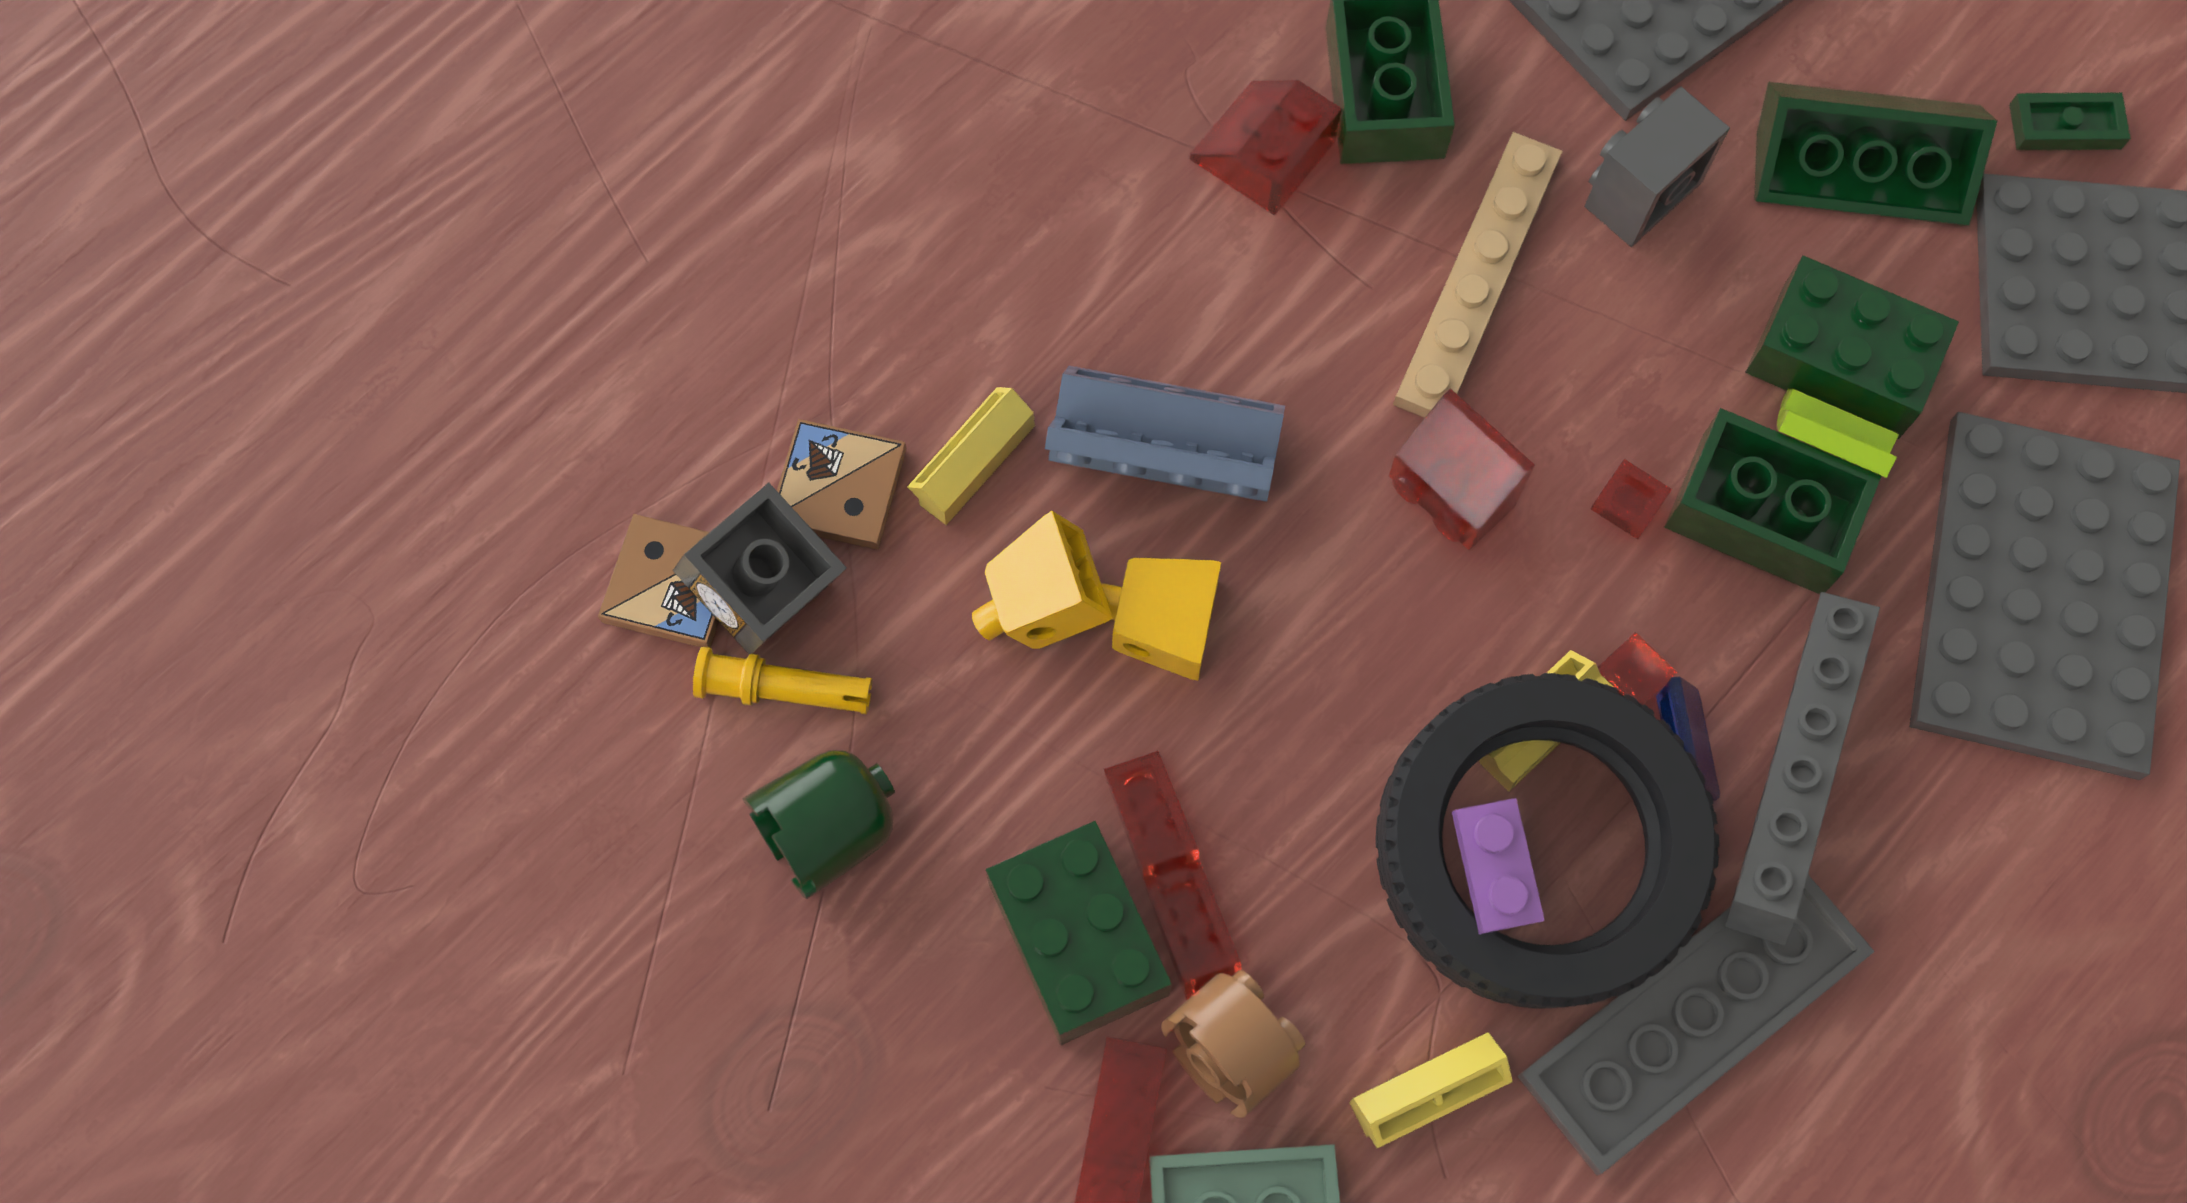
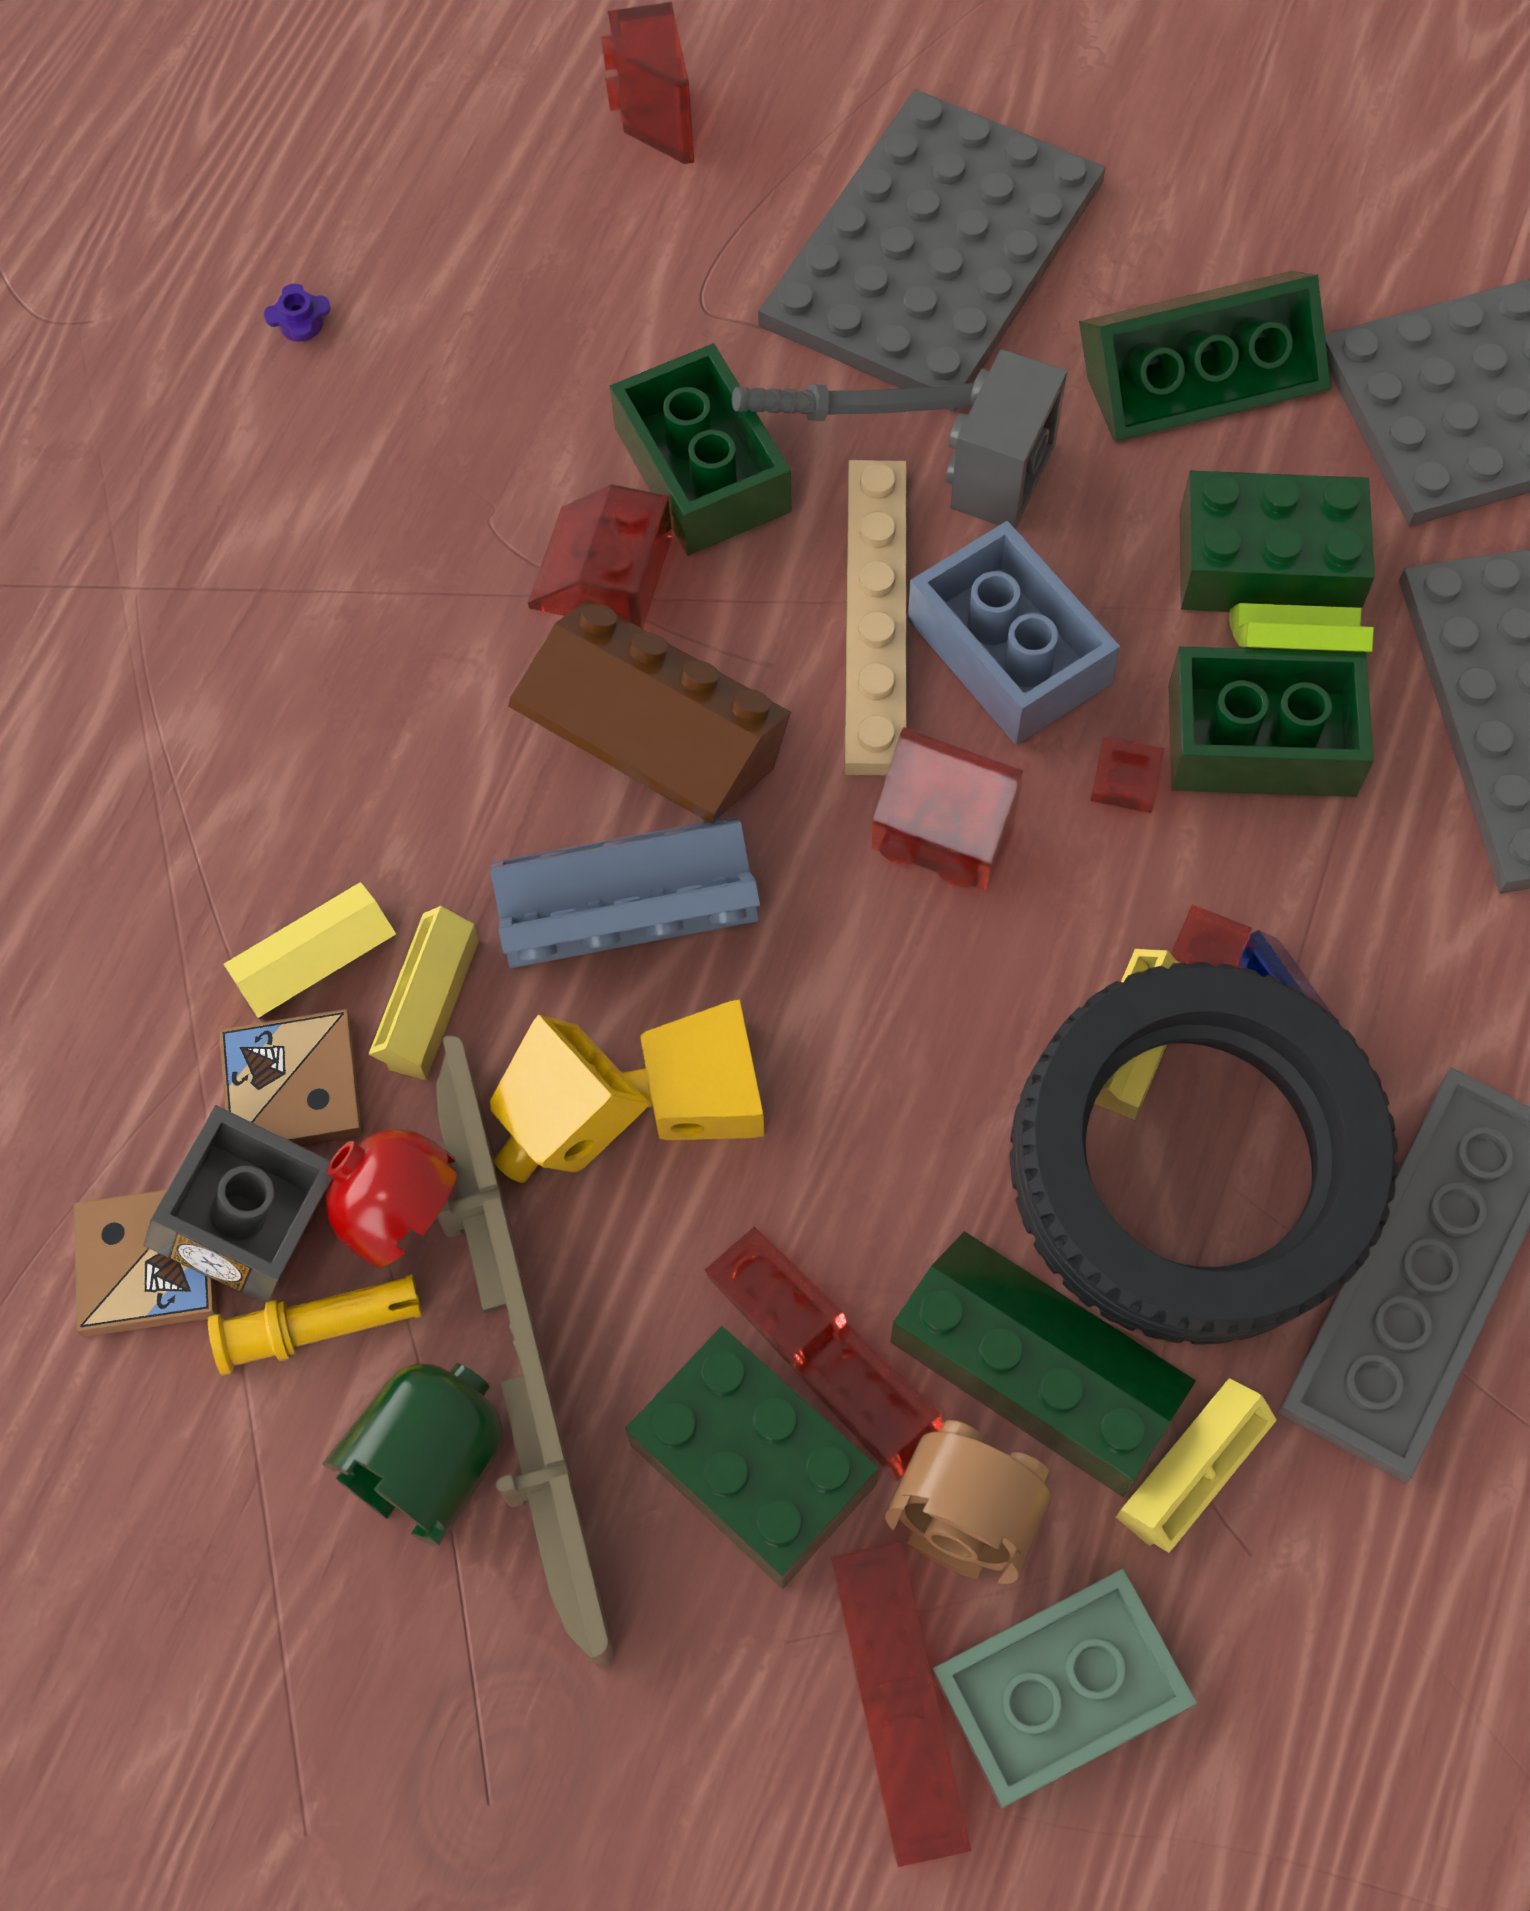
camera: 20 degrees left, 5 degrees down
medium lavender plate [1452,798,1545,934] -> none
dark grey brick [1725,592,1880,946] -> none
dark green plate [2009,93,2131,150] -> none
none -> light yellow piece [224,882,396,1018]
none -> red cylinder [326,1129,457,1268]
none -> dark tan piece [436,1036,615,1669]
none -> reddish brown slope [508,599,791,824]
none -> dark grey sword [732,382,975,421]
none -> dark green slope [890,1231,1196,1497]
none -> sand blue brick [908,521,1120,746]

